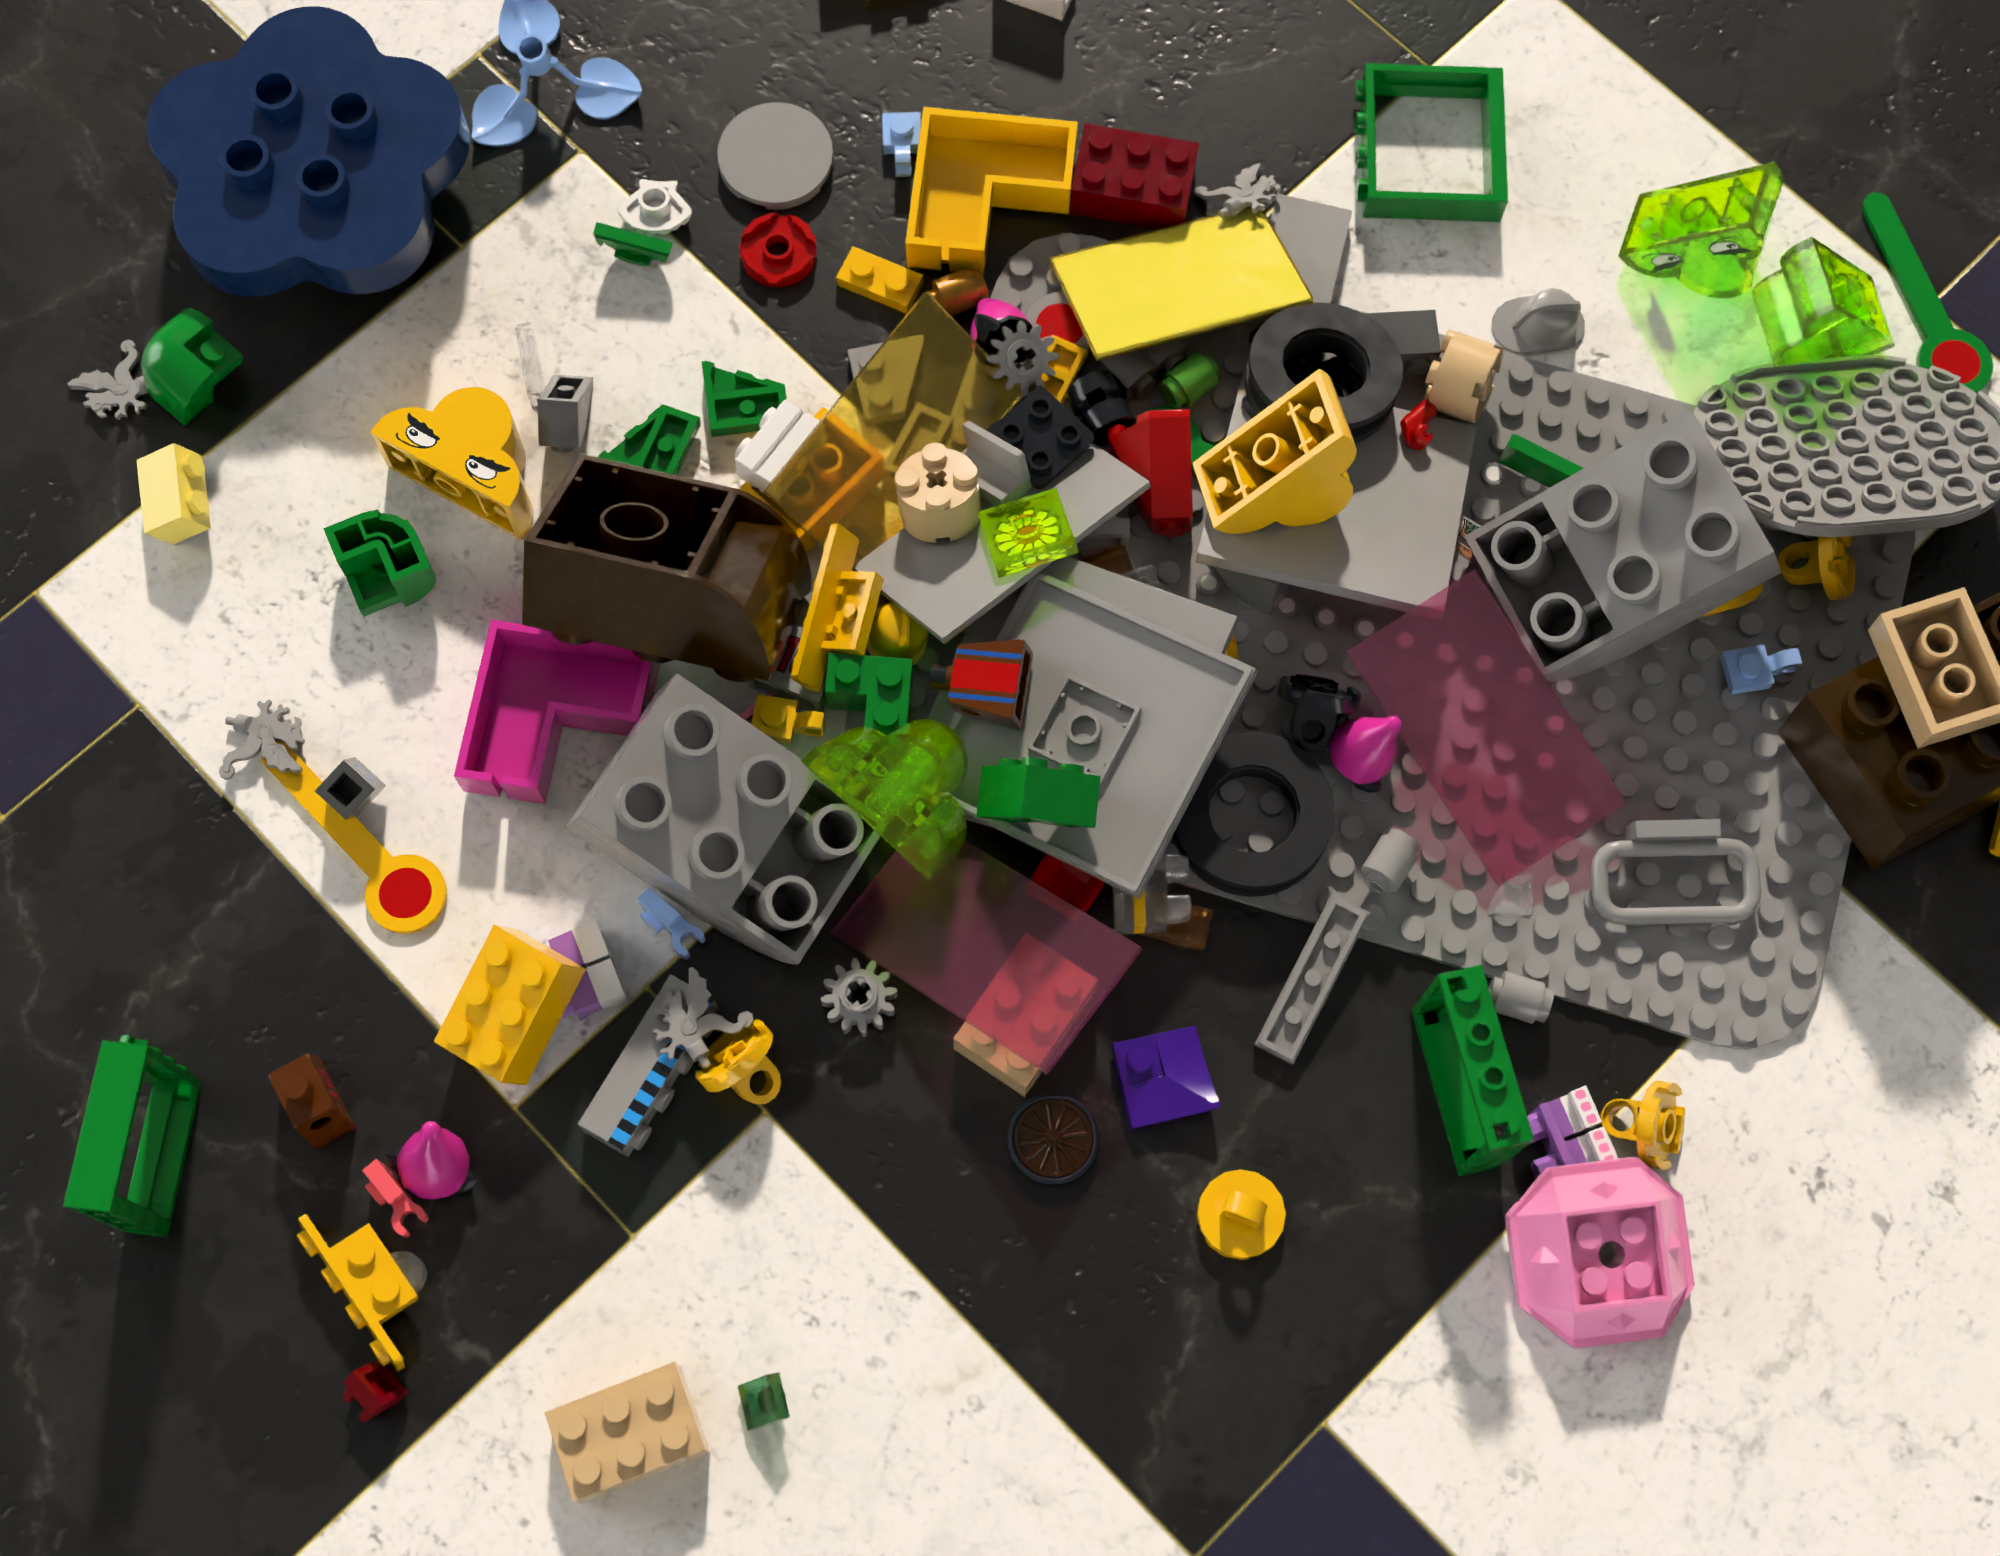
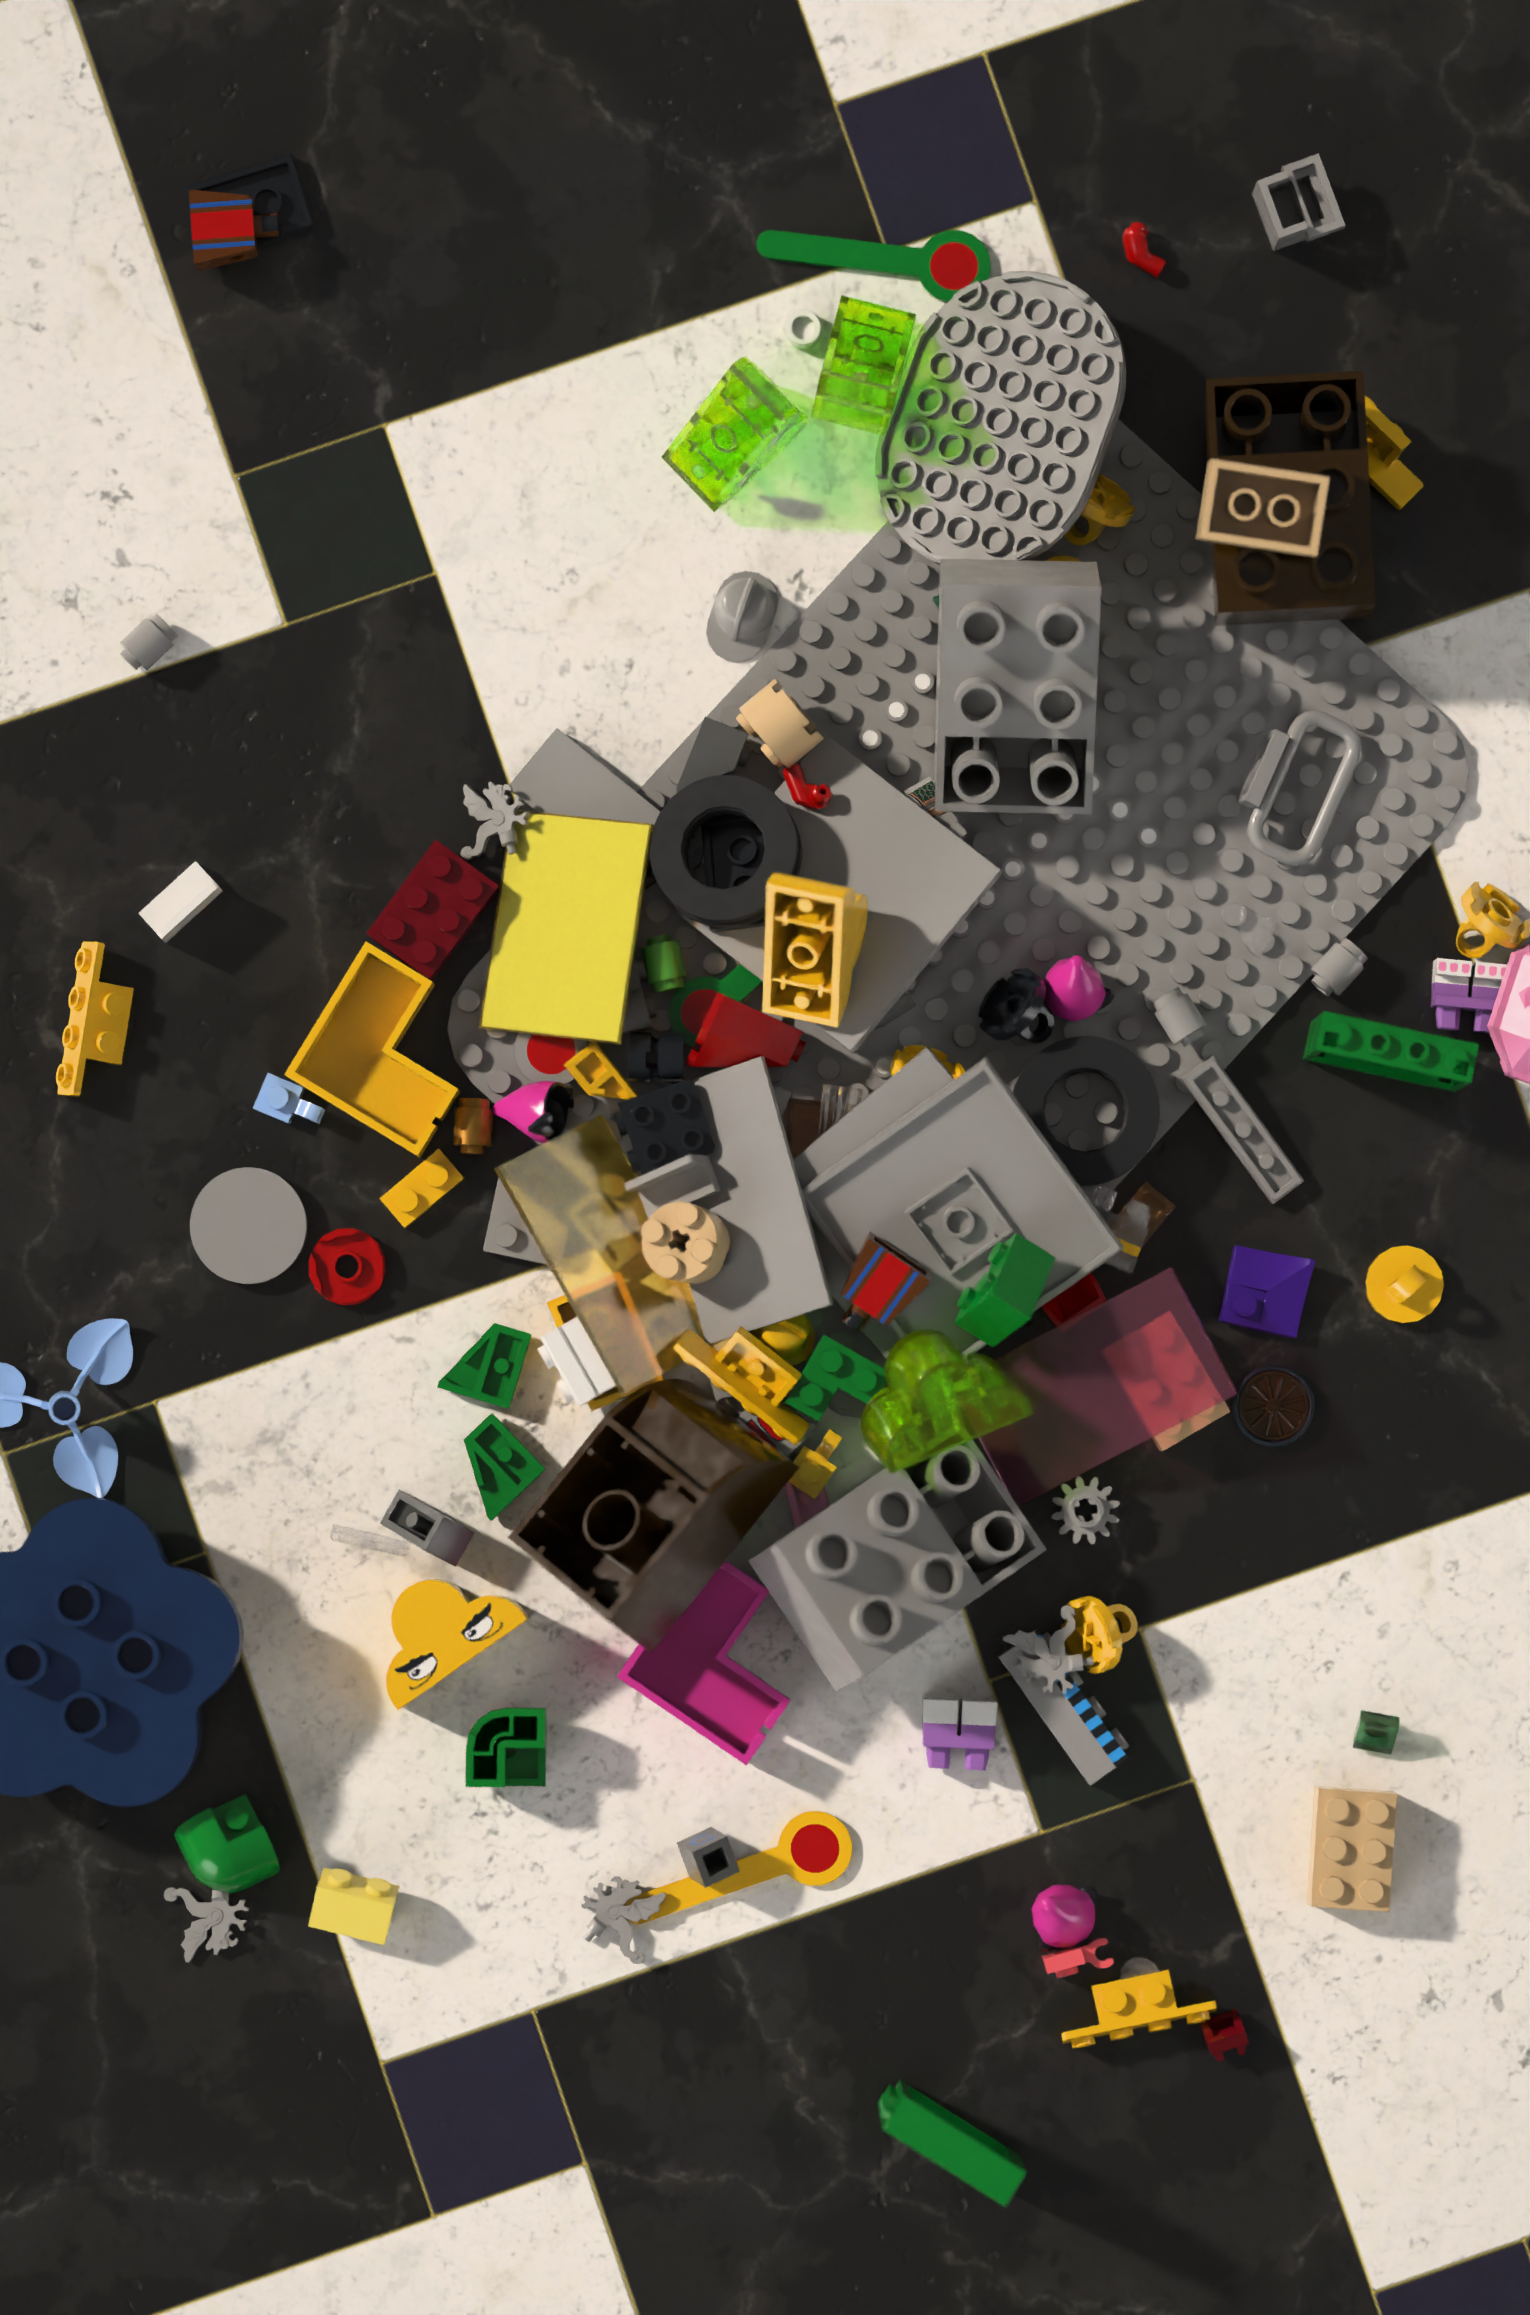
camera: 65 degrees left, 15 degrees up
reddish brown torso [268,1053,356,1150] -> none
yellow brick [434,925,586,1085] -> none
green tile [593,222,673,266] -> none
white animal [617,179,692,235] -> none
light blue plate [637,887,706,960] -> none
clear neon green tile [977,488,1079,578] -> none
light grey gear [986,321,1059,394] -> none
clear pink piece [1346,569,1627,886] -> none
green window [1354,63,1508,222] -> none
green tile [1499,434,1584,488] -> none
light blue plate [1720,645,1802,695] -> none

